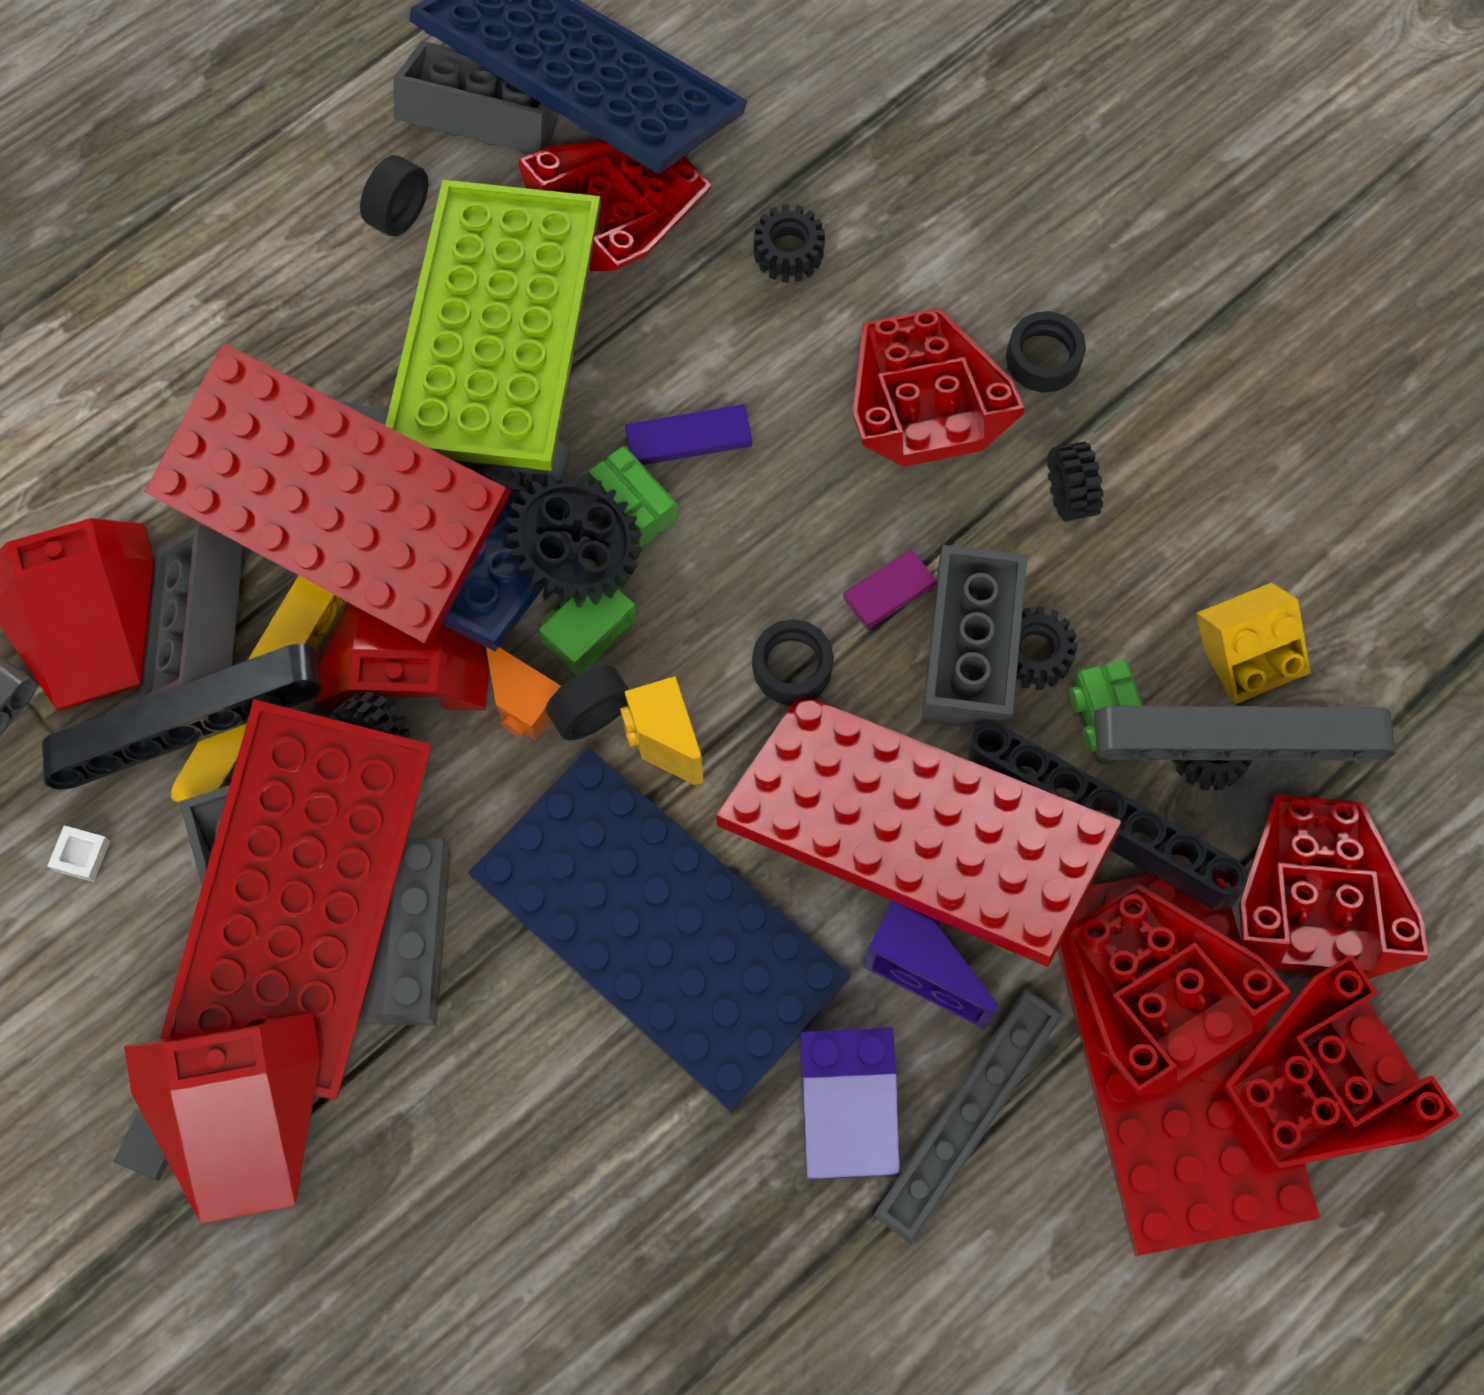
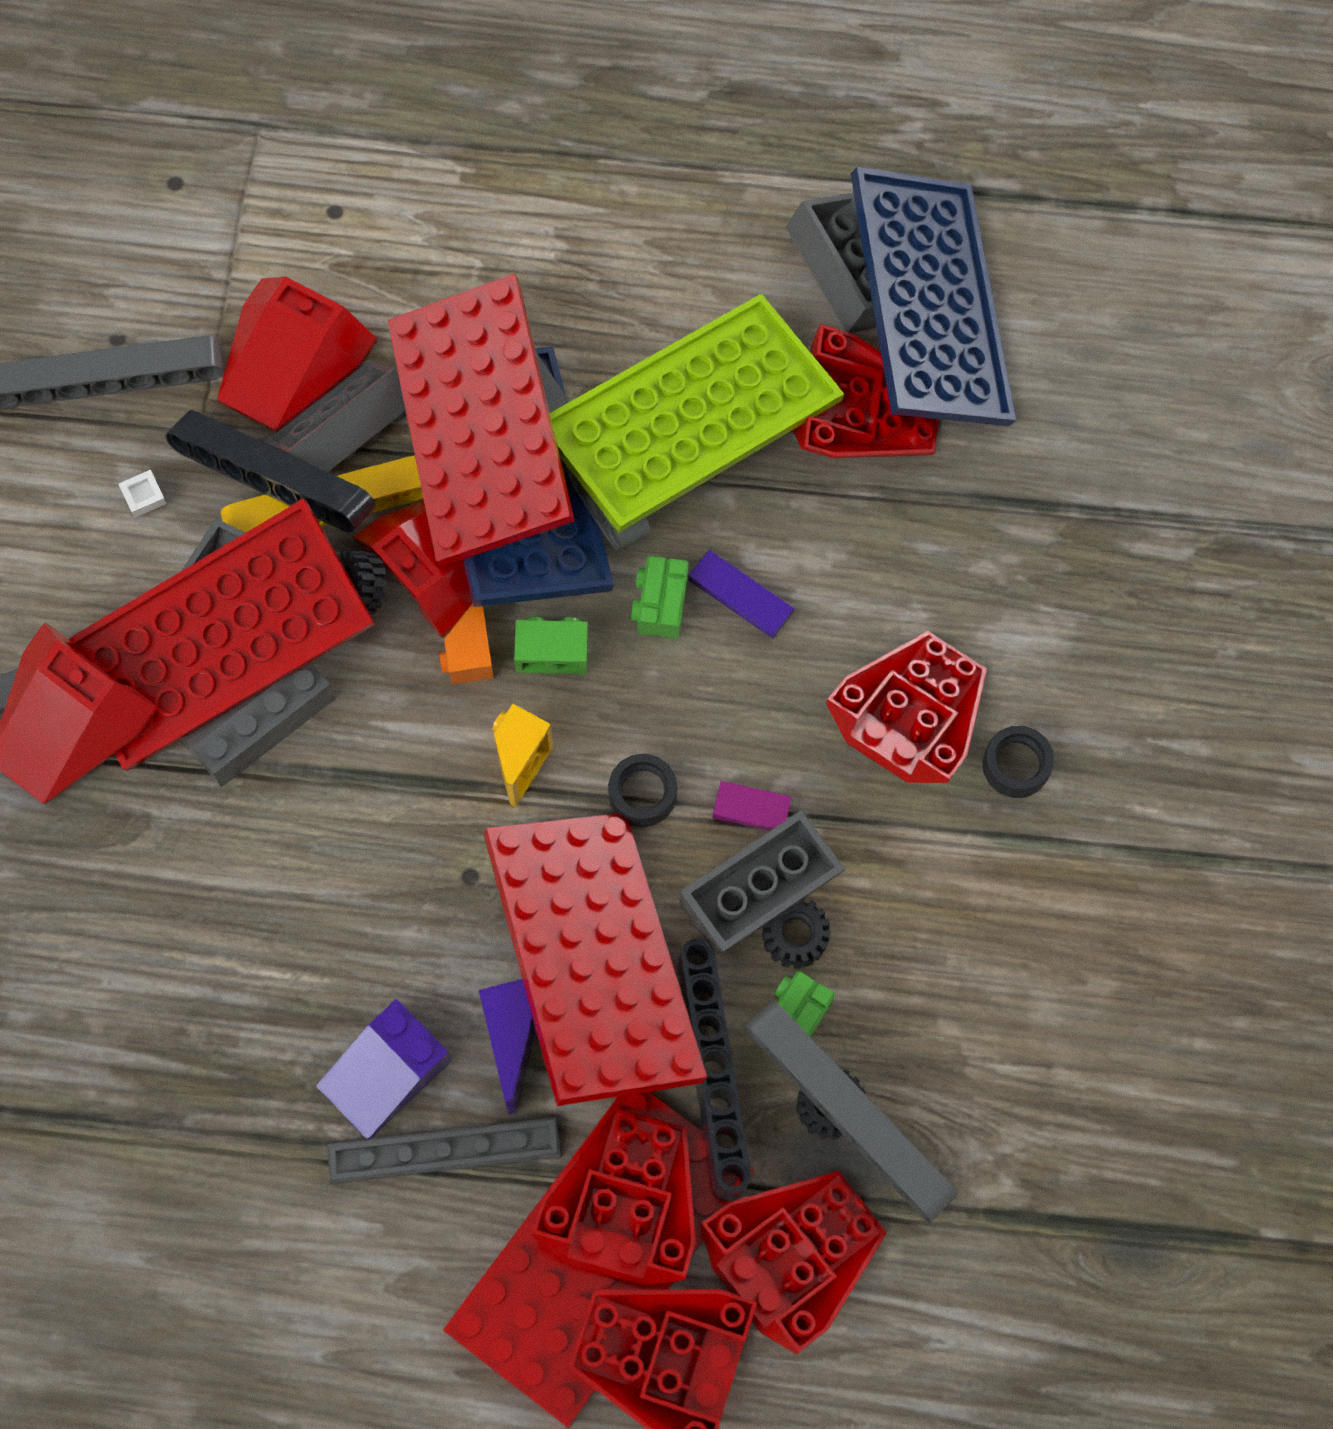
camera: 45 degrees right, 0 degrees up
black tyre [360,155,429,237] -> none
dark blue plate [468,748,851,1113] -> none
black gear [502,472,642,607] -> none
black tyre [546,665,629,741] -> none
black tyre [754,204,825,283] -> none
black tyre [1047,441,1104,521] -> none
yellow slope [1196,582,1311,704] -> none

